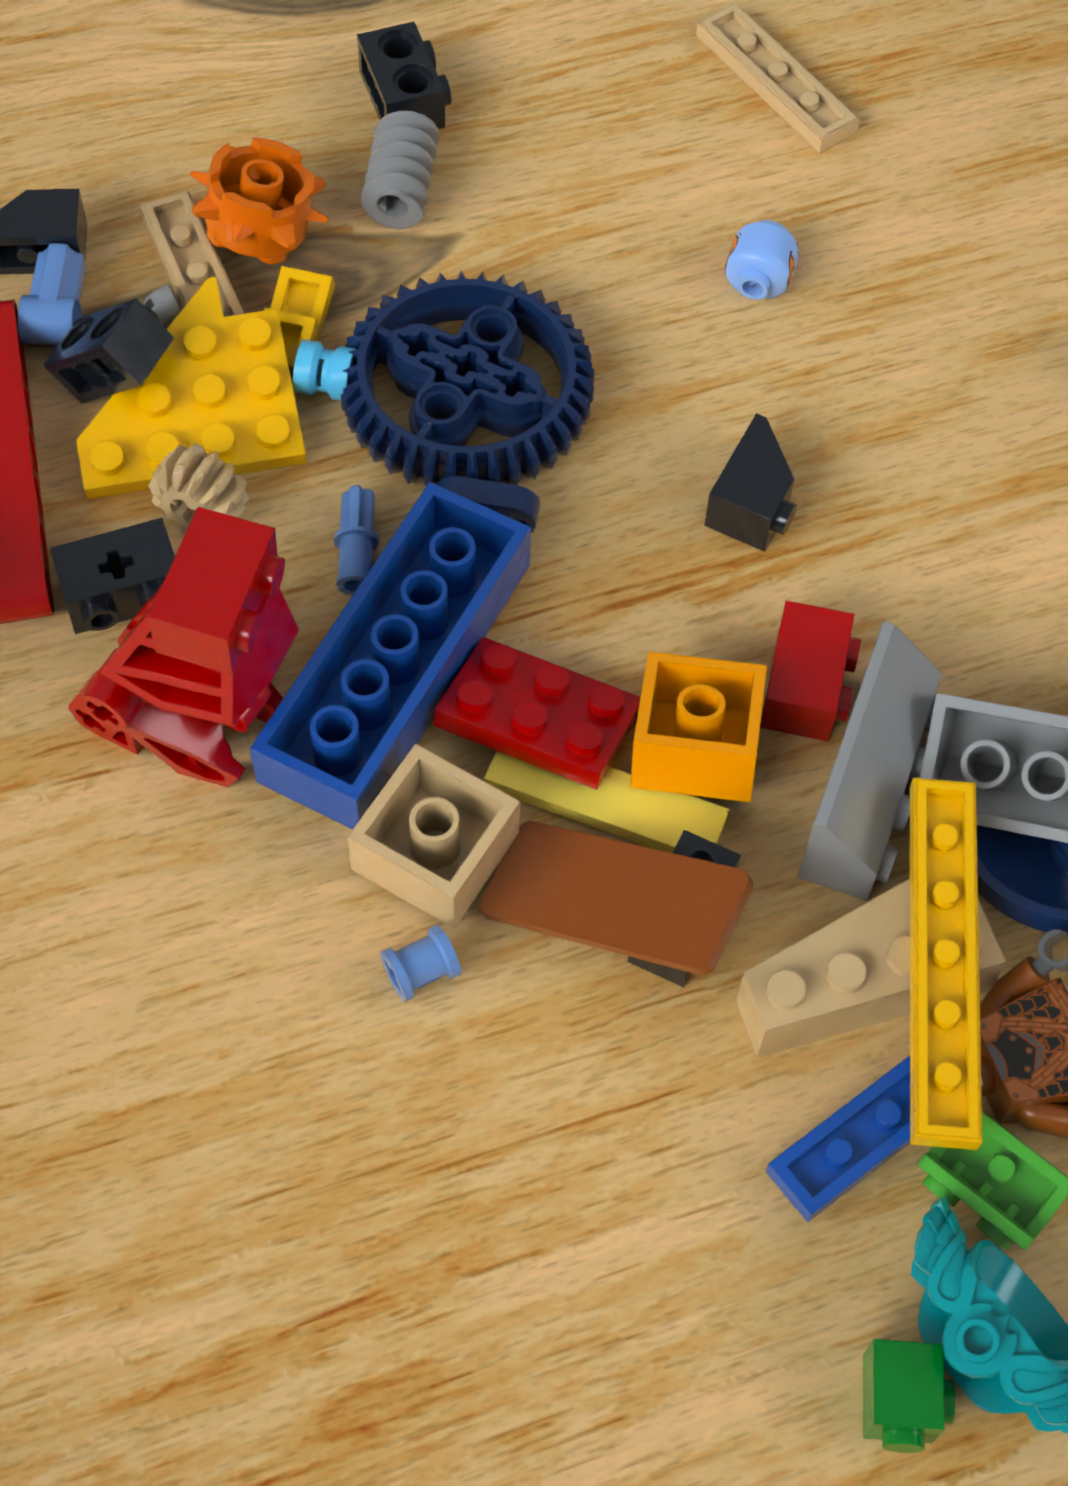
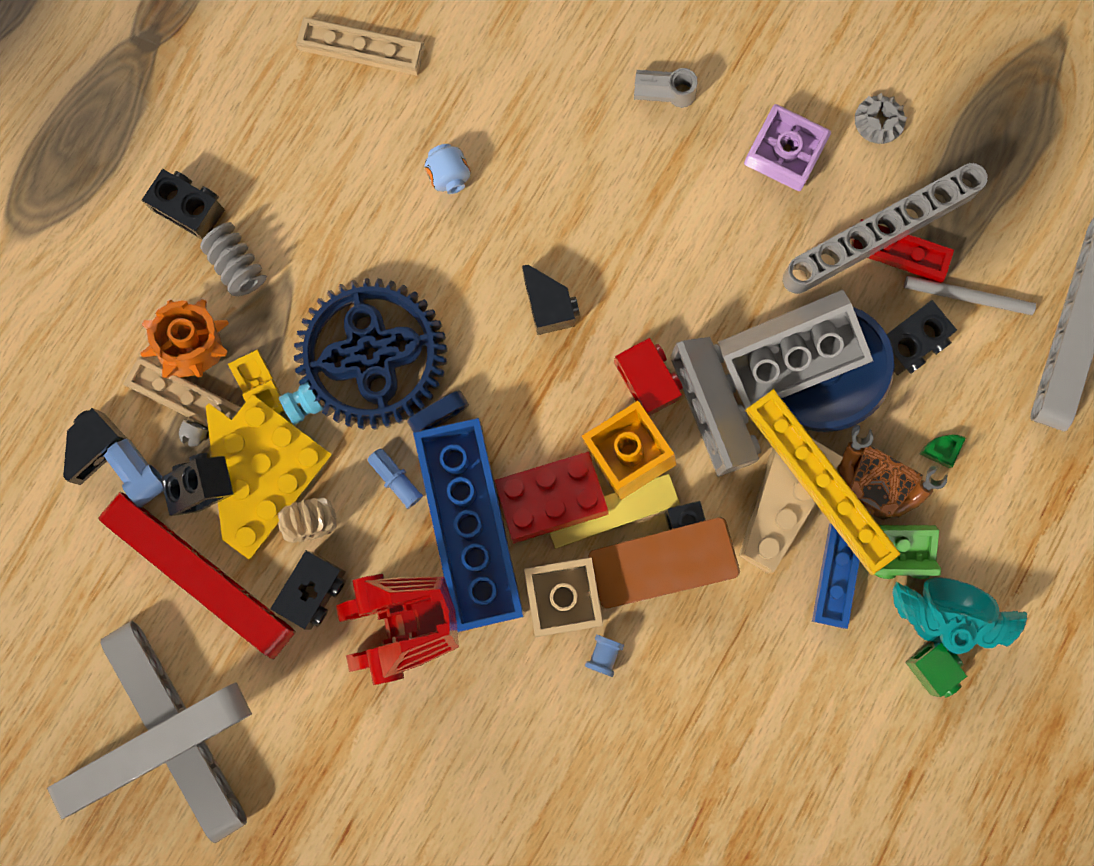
camera: 35 degrees left, 20 degrees up
red brick [148,507,285,675] -> none

